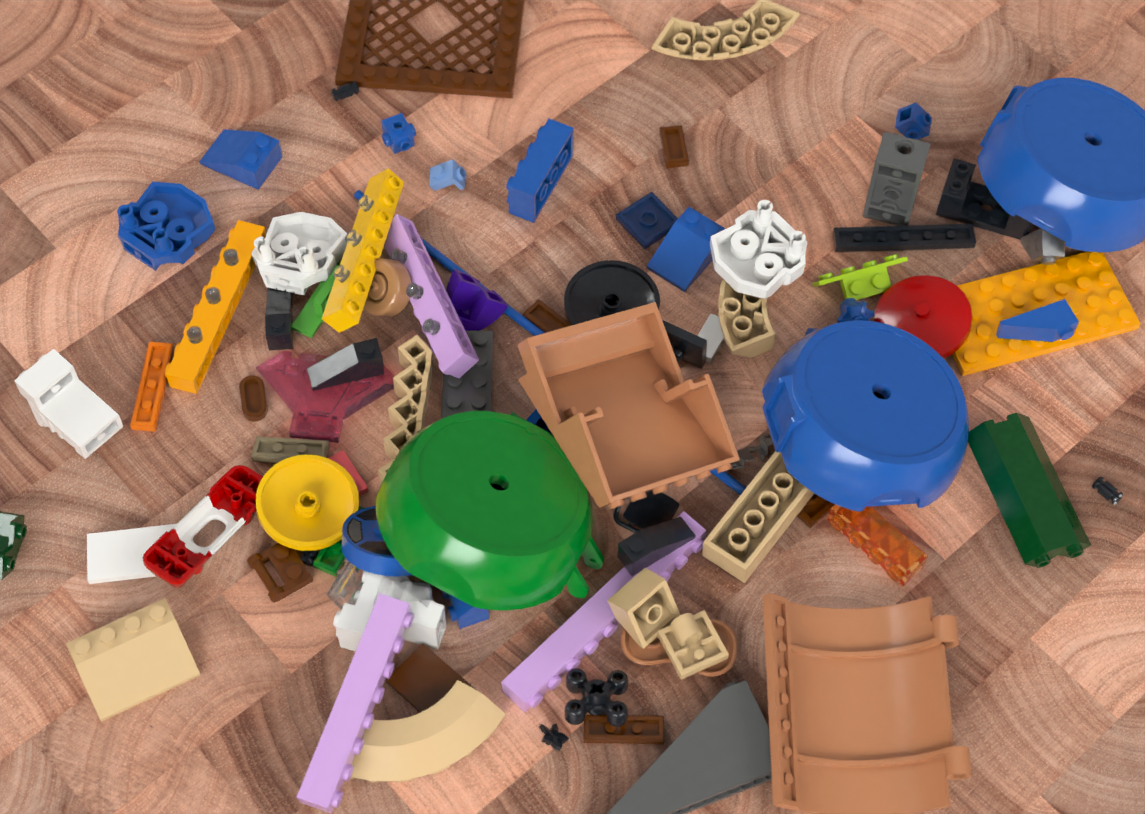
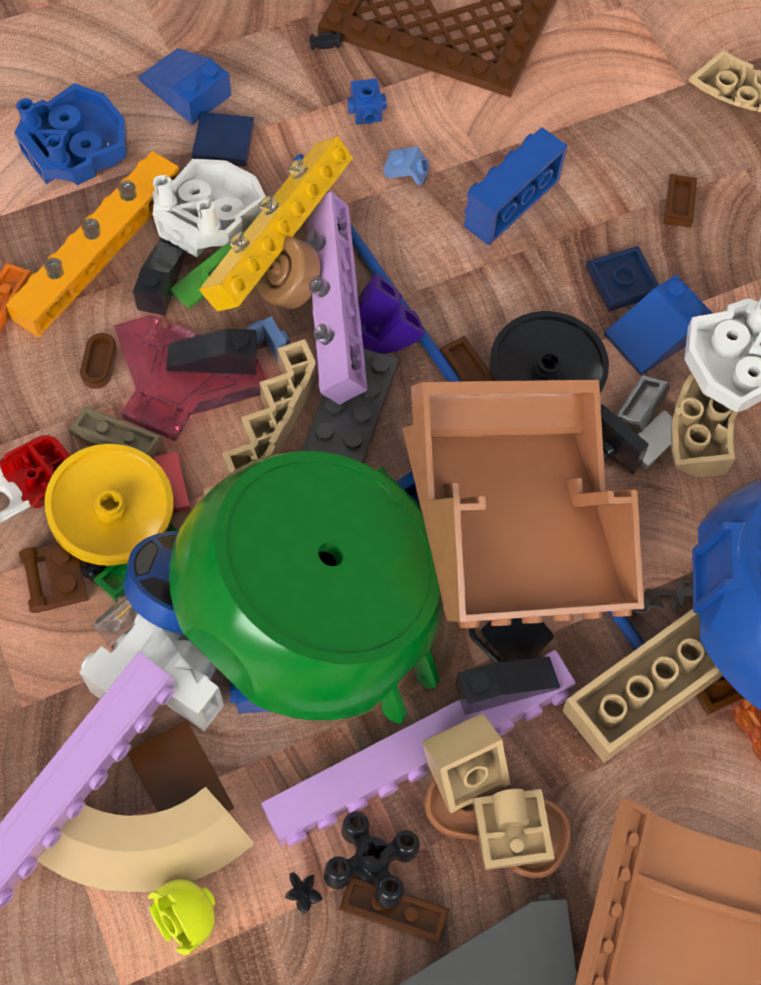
camera: 15 degrees right, 5 degrees up
none -> neon yellow cylinder [148,879,215,956]
none -> dark blue tile [192,112,254,166]
none -> medium blue bracket [245,317,290,362]
none -> flat silver tile [616,375,670,432]

